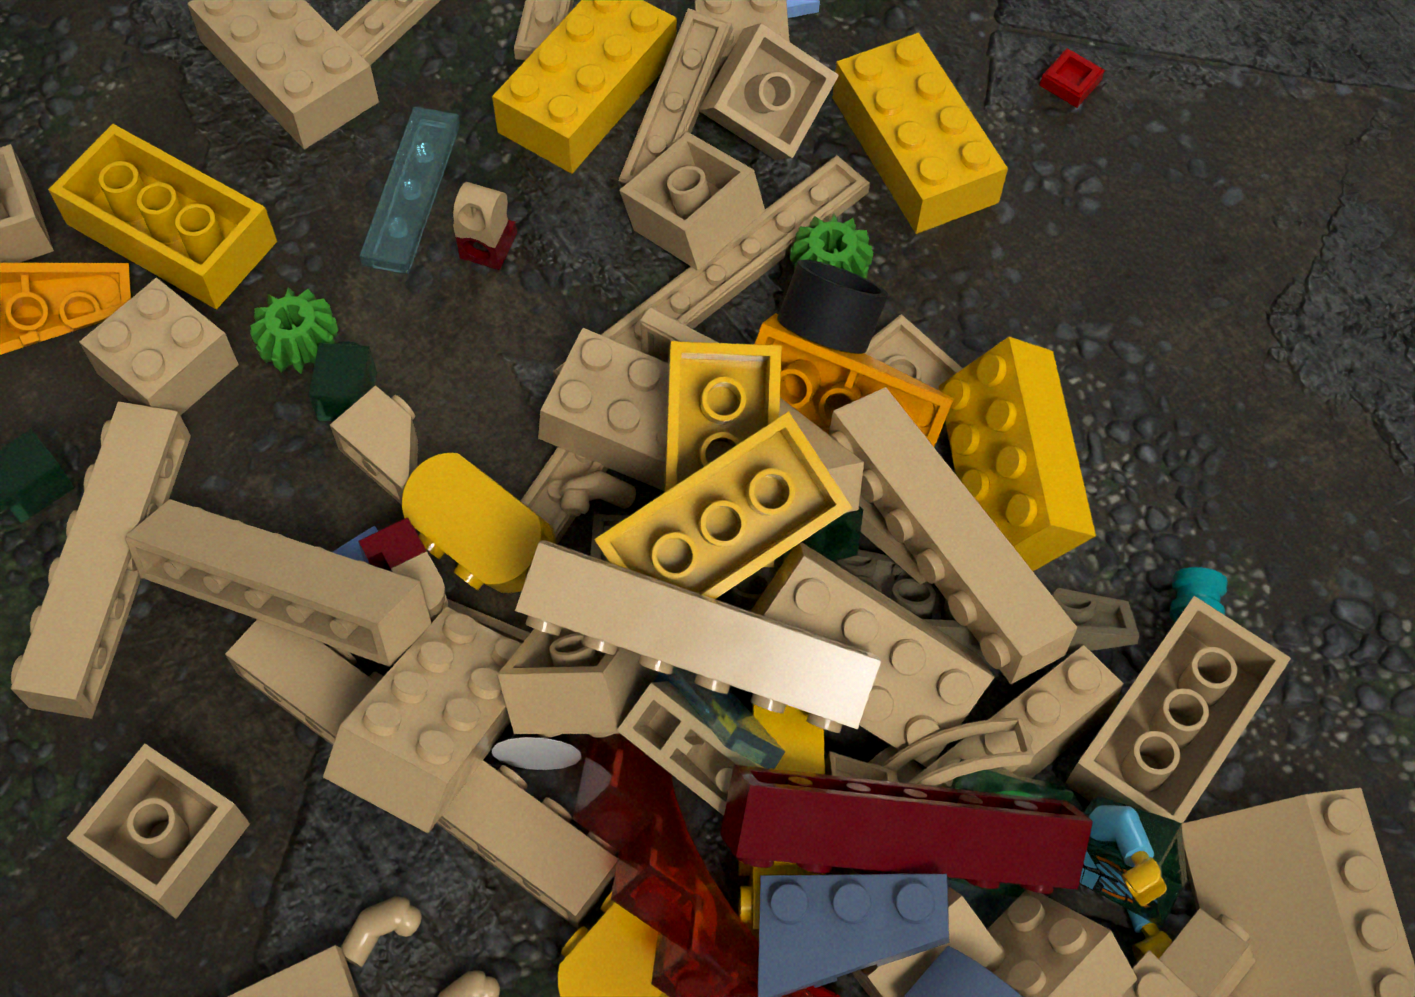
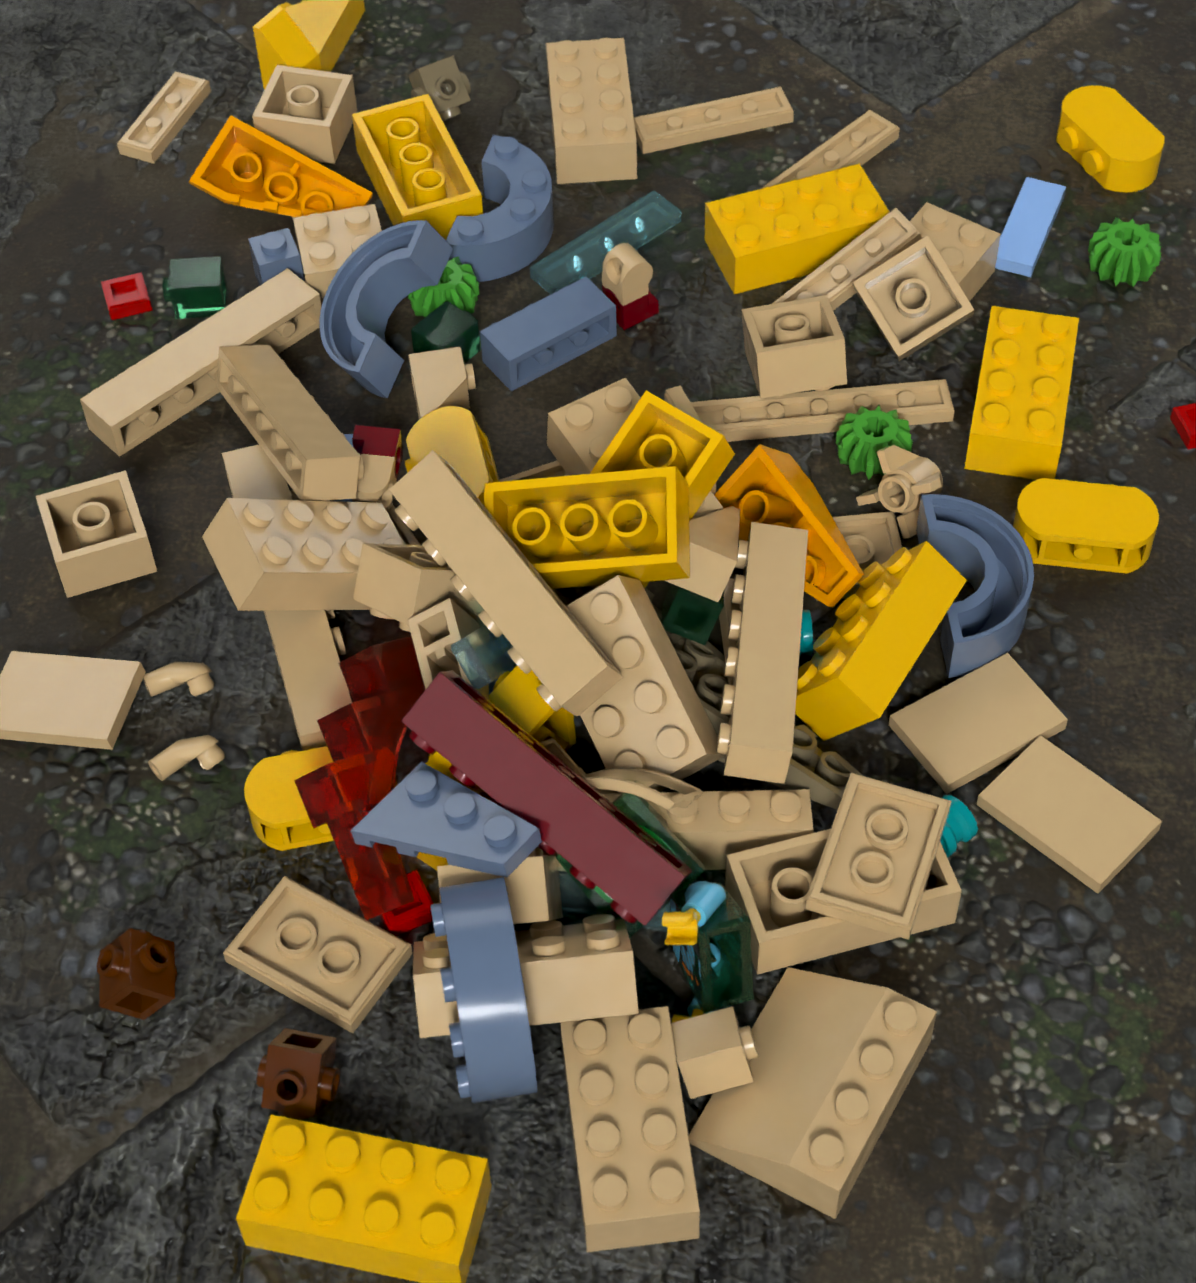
camera: 40 degrees right, 10 degrees down
white sticker [491,737,581,770] -> none
black piece [777,260,888,354] -> none
none -> sand blue brick [248,228,305,286]
none -> sand blue brick [319,220,453,398]
none -> dark tan brick [408,56,471,121]
none -> sand blue brick [446,135,554,282]
none -> sand blue brick [480,277,617,392]
none -> tan tile [805,773,952,940]
none -> tan brick [856,445,943,539]
none -> tan tile [889,653,1068,794]
none -> sand blue brick [916,494,1034,678]
none -> tan tile [976,735,1162,894]
none -> yellow brick [1013,478,1159,574]

